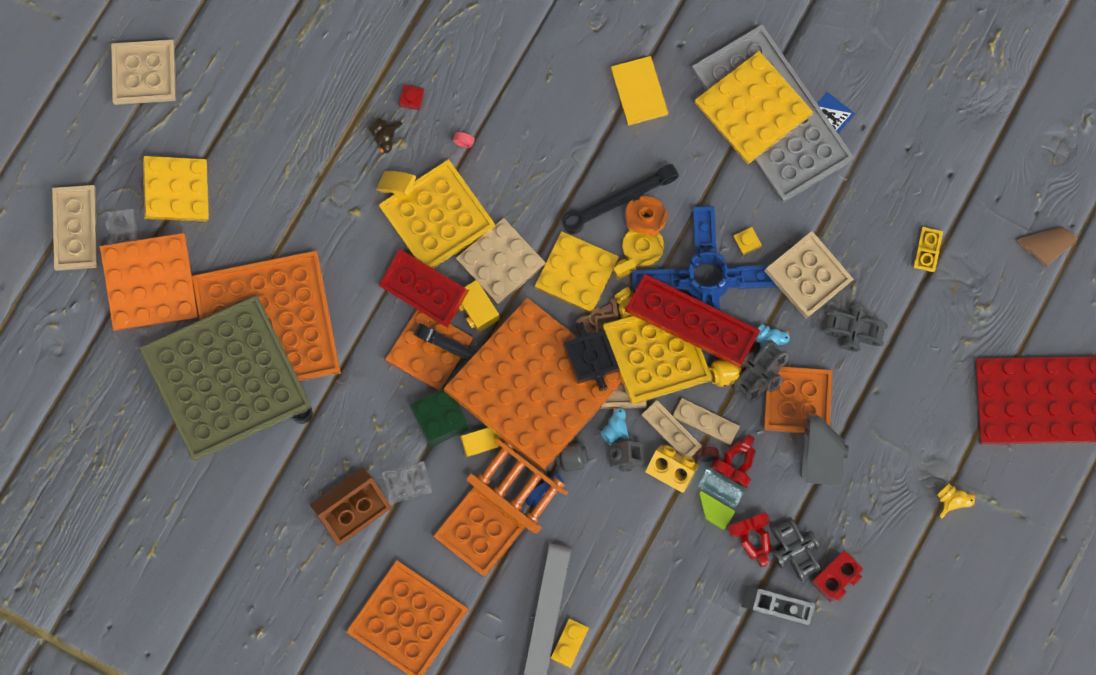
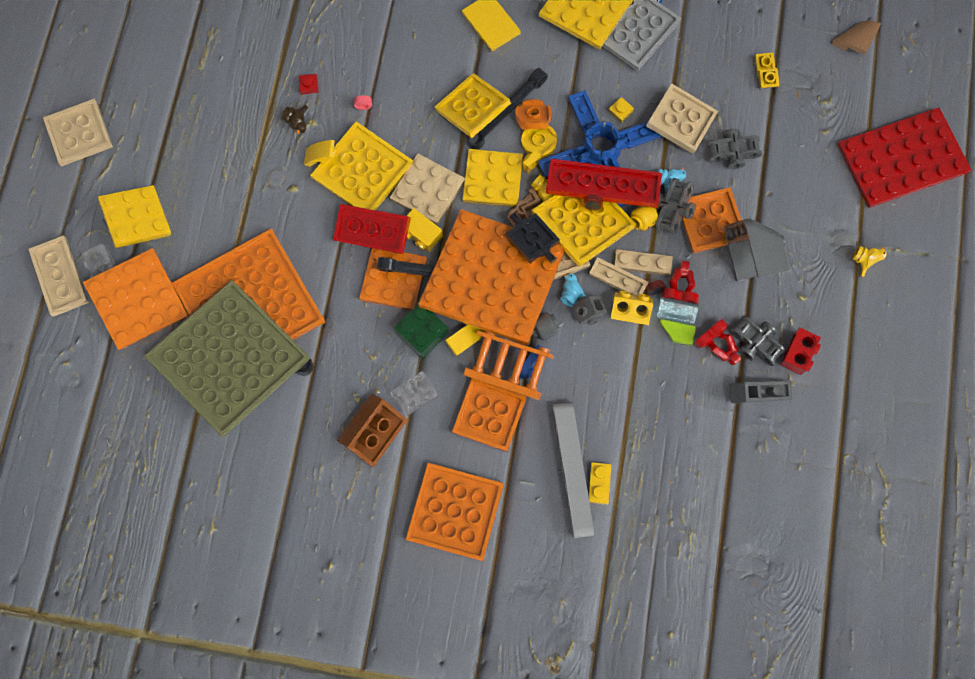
camera: 20 degrees left, 0 degrees up
none -> yellow plate [435,73,511,138]
none -> clear red tile [584,194,603,211]

